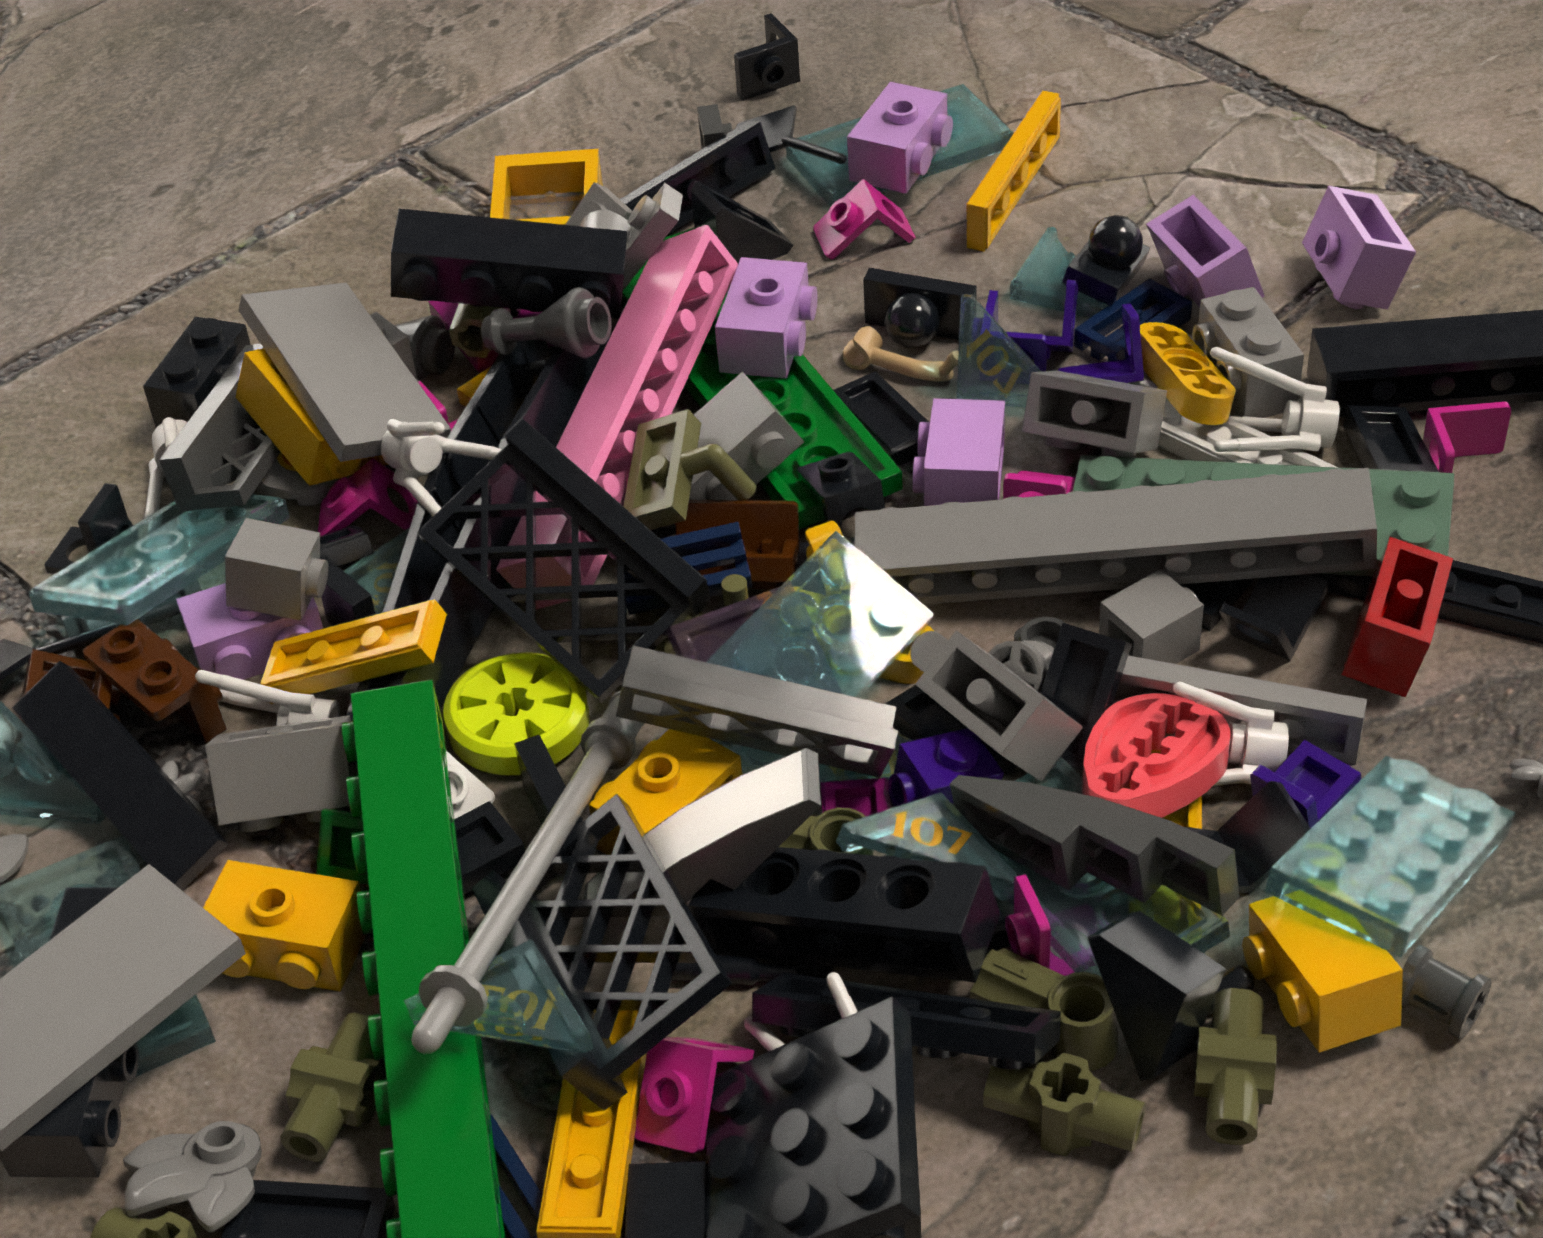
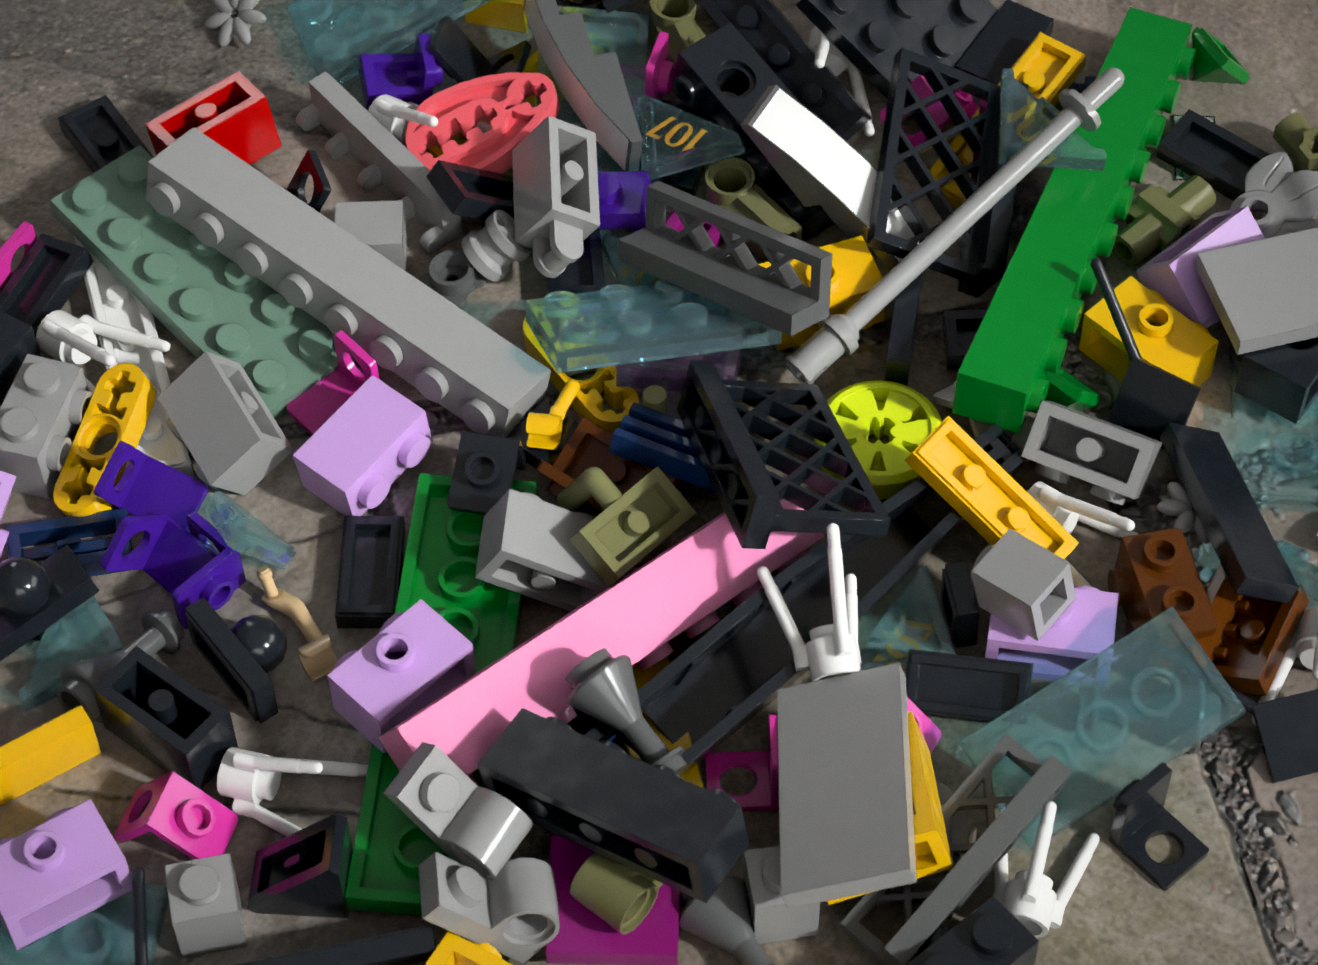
camera: 150 degrees left, 10 degrees up
none -> dark grey piece [56,610,185,723]
none -> black brick [93,646,238,790]
none -> light grey brick [164,853,247,958]
none -> white plant [217,747,368,836]
none -> black piece [1090,258,1201,450]
none -> lavender brick [1136,206,1265,328]

